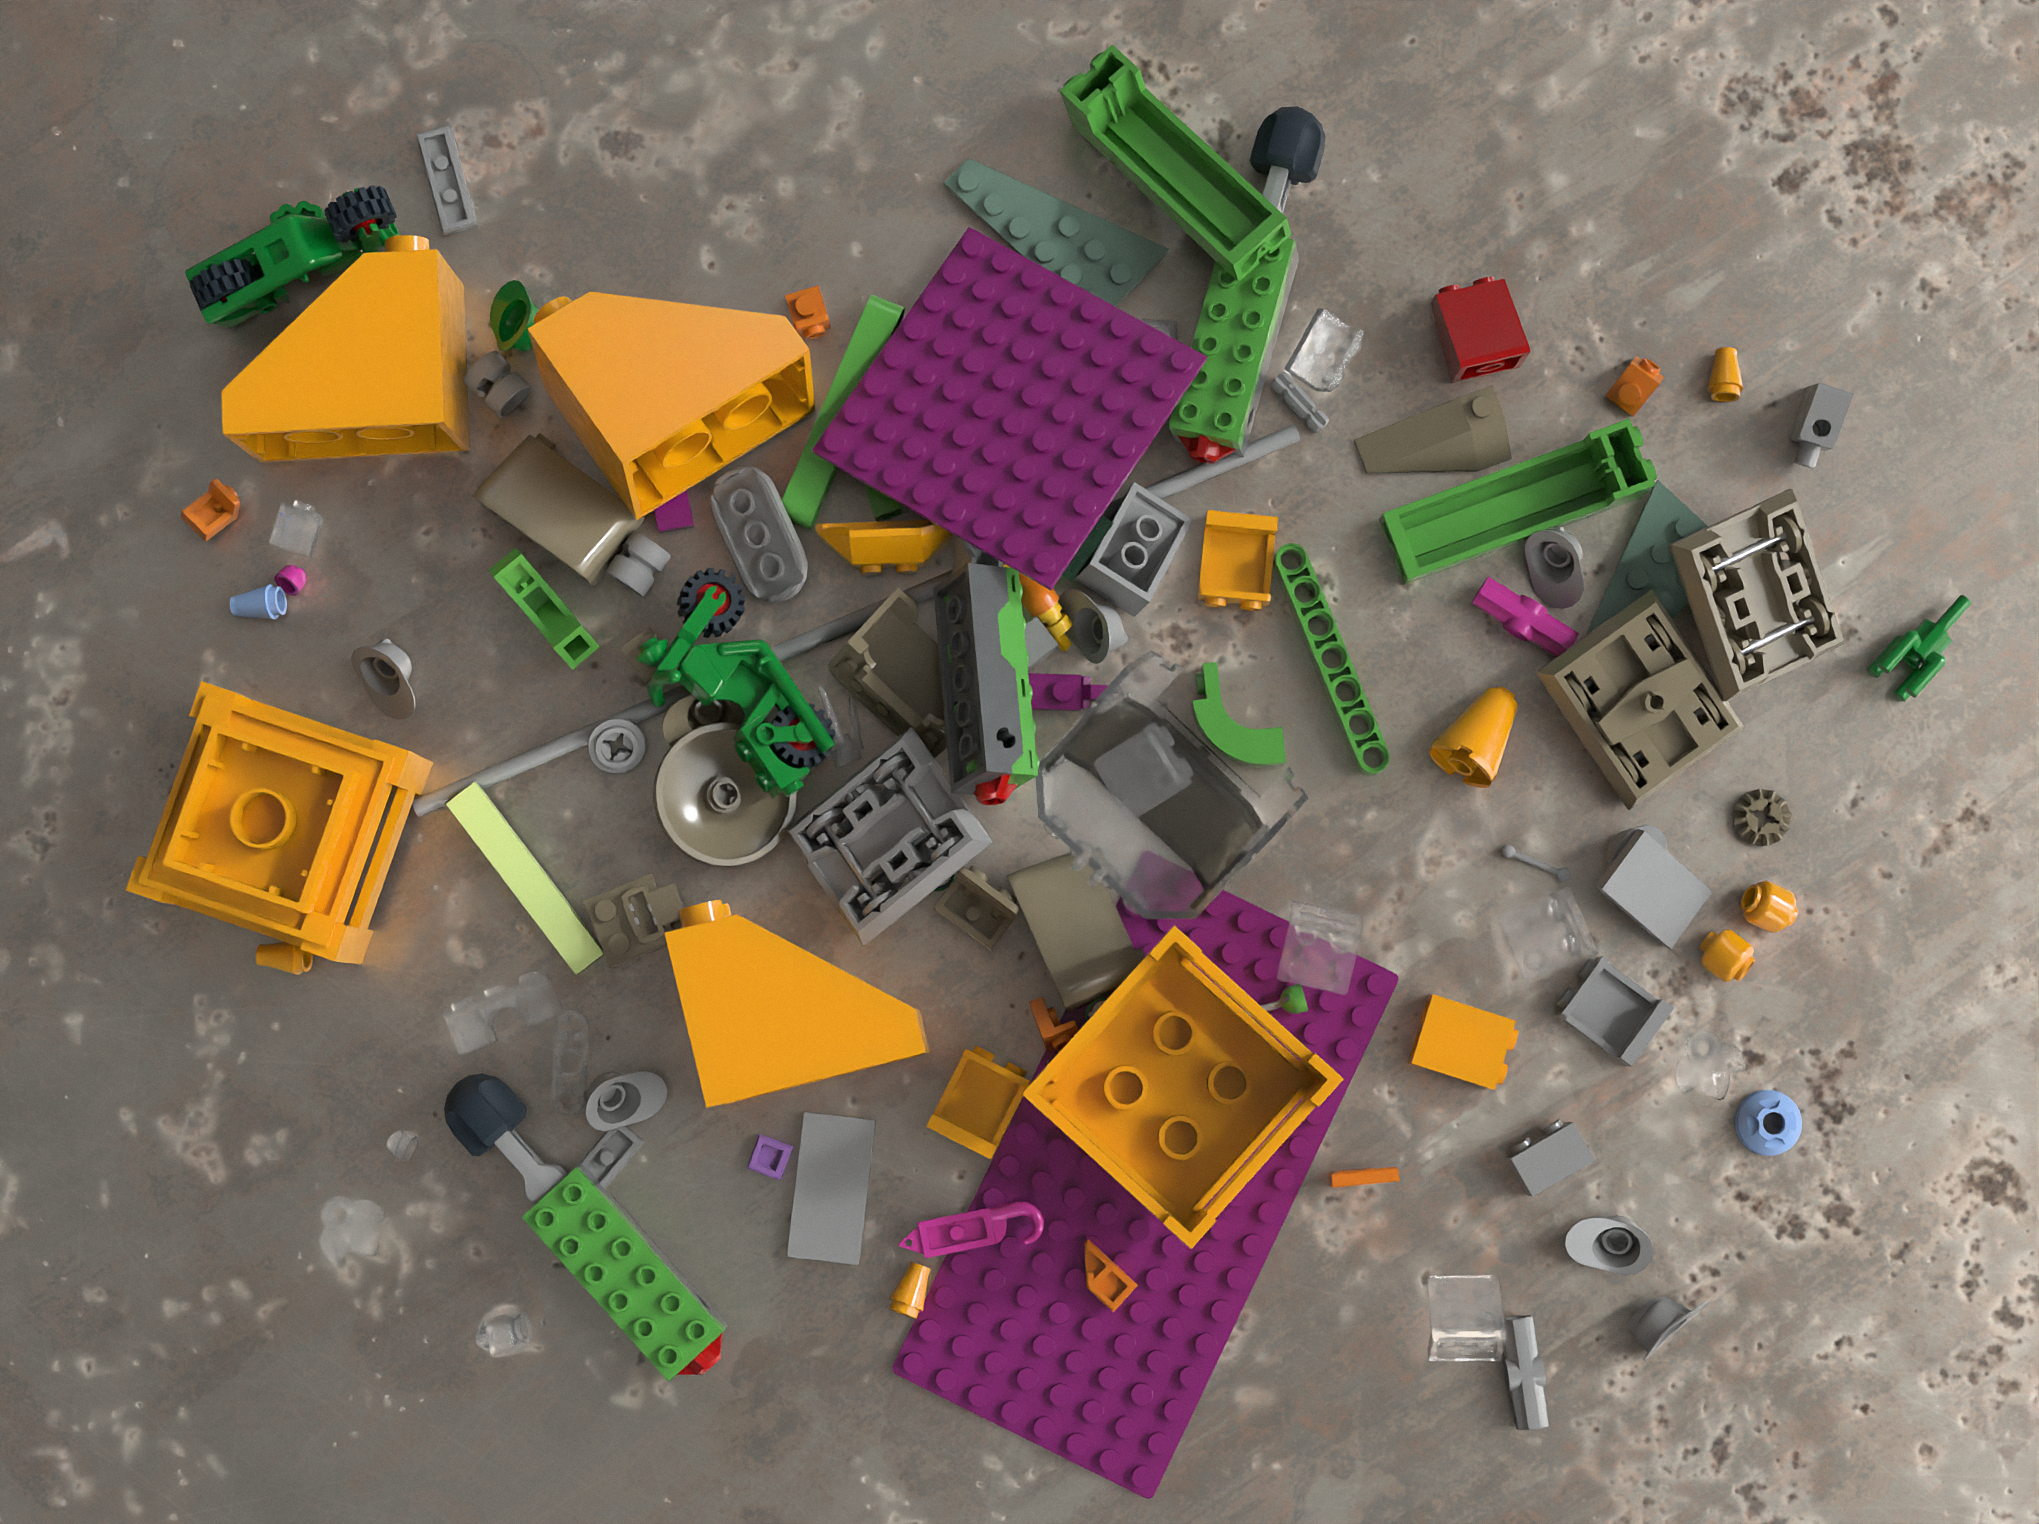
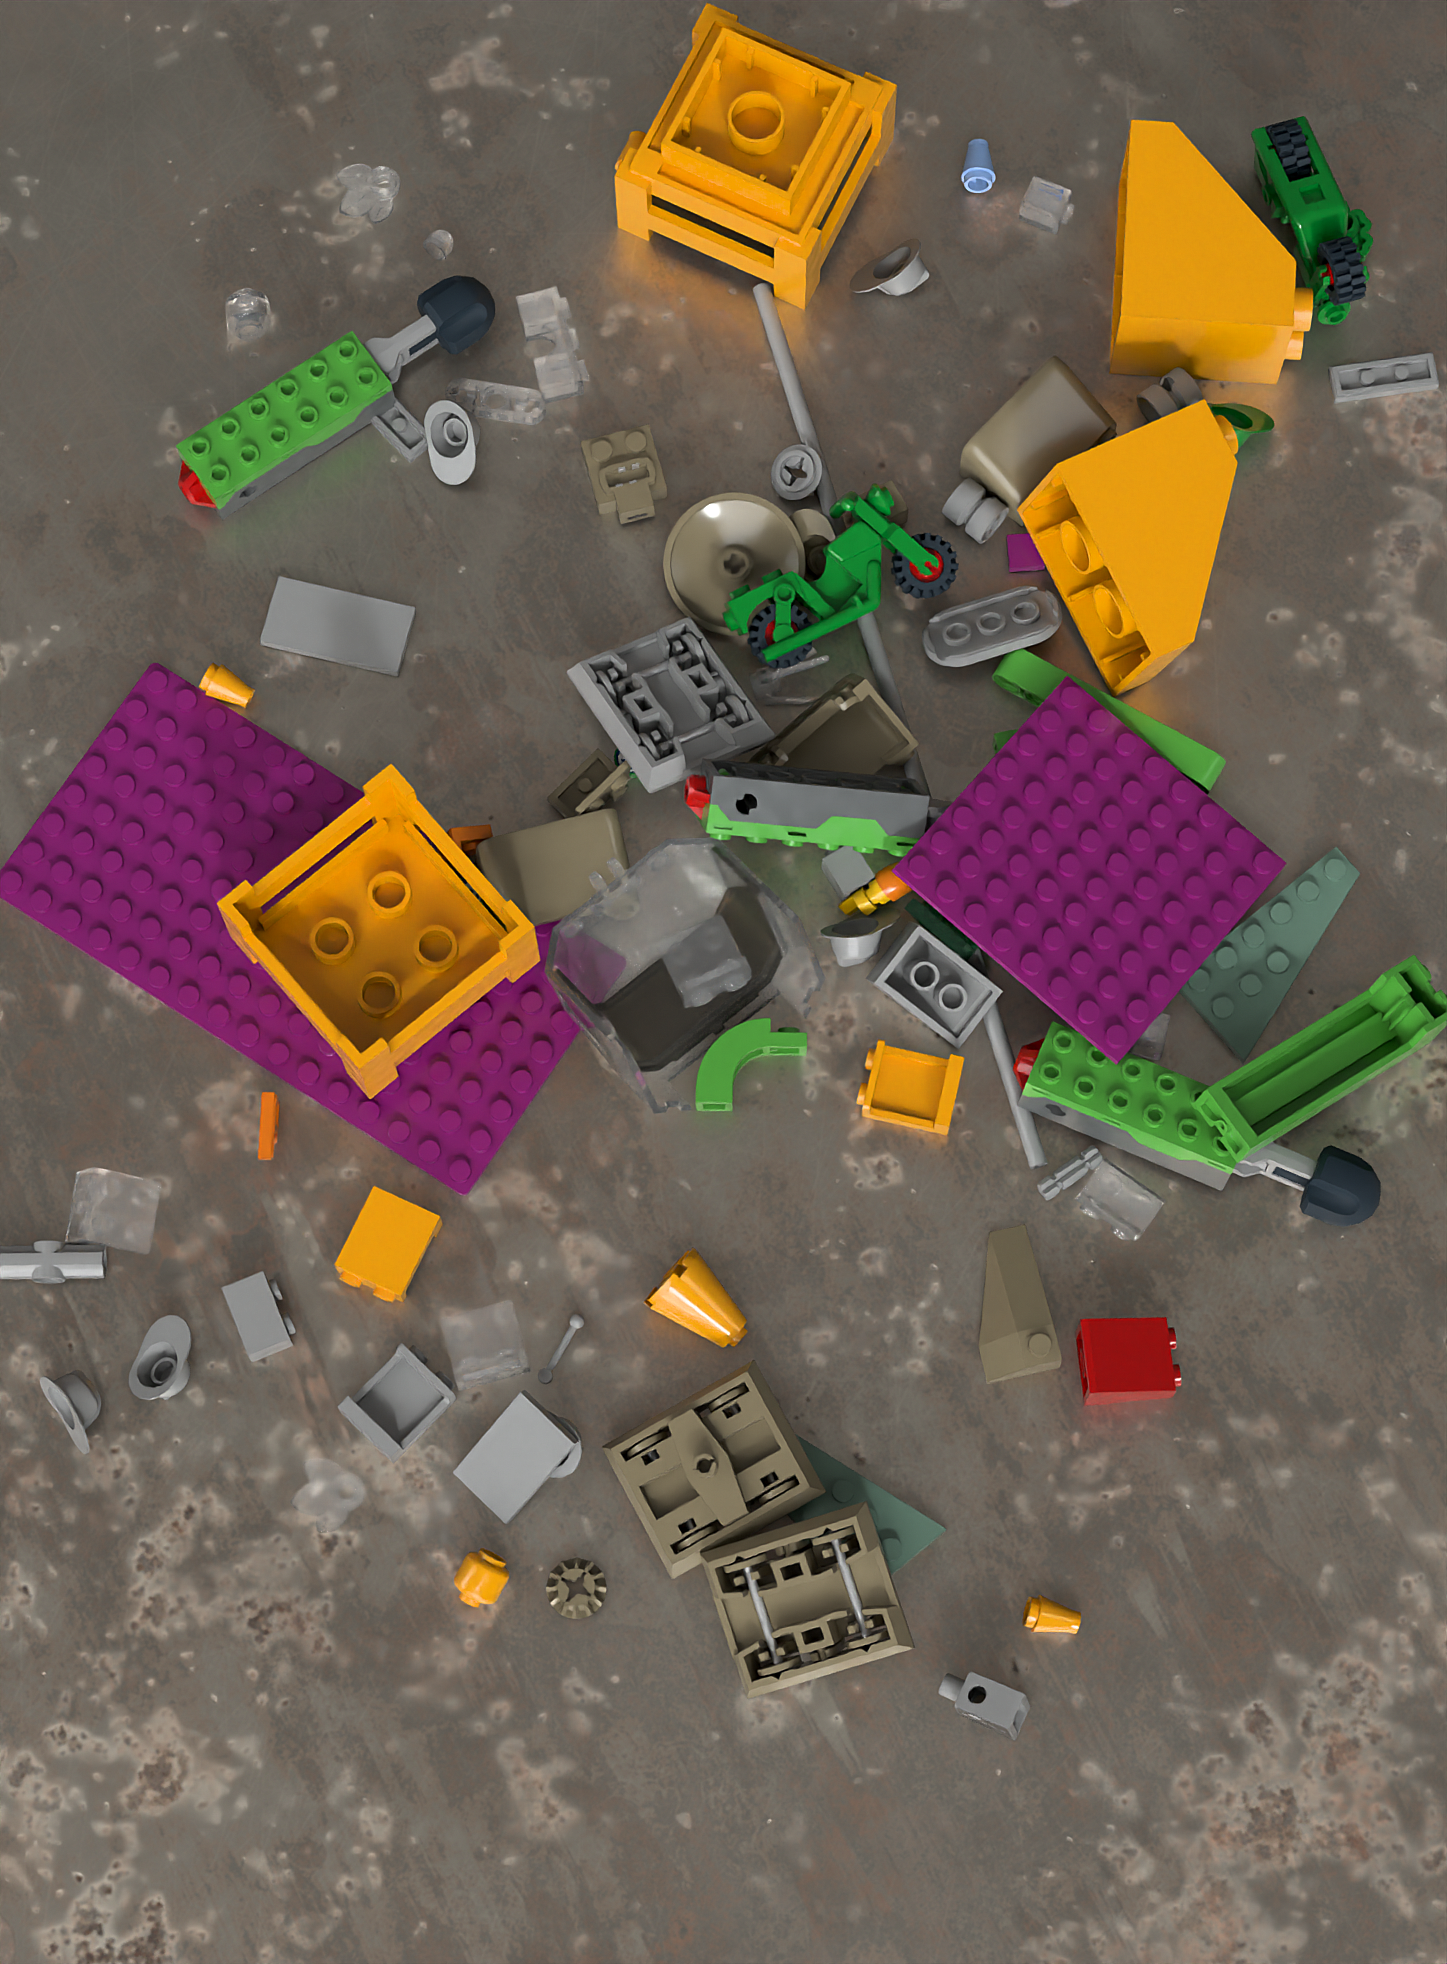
camera: 95 degrees right, 10 degrees down
orange bracket [180,478,240,542] -> none
dark pink hinge [274,564,307,596] -> none
yellowish green tile [446,782,604,975] -> none
bright green arch [488,548,600,669] -> none
light orange slope [664,900,931,1108] -> none
medium lavender tile [747,1134,794,1180] -> none
orange bracket [785,285,831,339] -> none
light orange wedge [815,520,954,575] -> none
dark pink plate [899,1202,1044,1258] -> none
light orange panel [926,1046,1030,1159] -> none
magenta hinge [1028,673,1109,712] -> none
orange tile [1084,1239,1138,1312] -> none
bright green hinge [1244,983,1309,1016] -> none
bright green beam [1273,543,1390,776] -> none
clear bracket [1277,900,1364,995] -> none
bright green brick [1379,418,1657,585] -> none
dark pink piece [1471,577,1579,657] -> none
light grey piece [1524,527,1584,609] -> none
orange bracket [1605,356,1664,417] -> none
light orange head [1699,929,1756,982] -> none
light blue piece [1734,1090,1802,1156] -> none
green plant [1867,595,1972,702] -> none

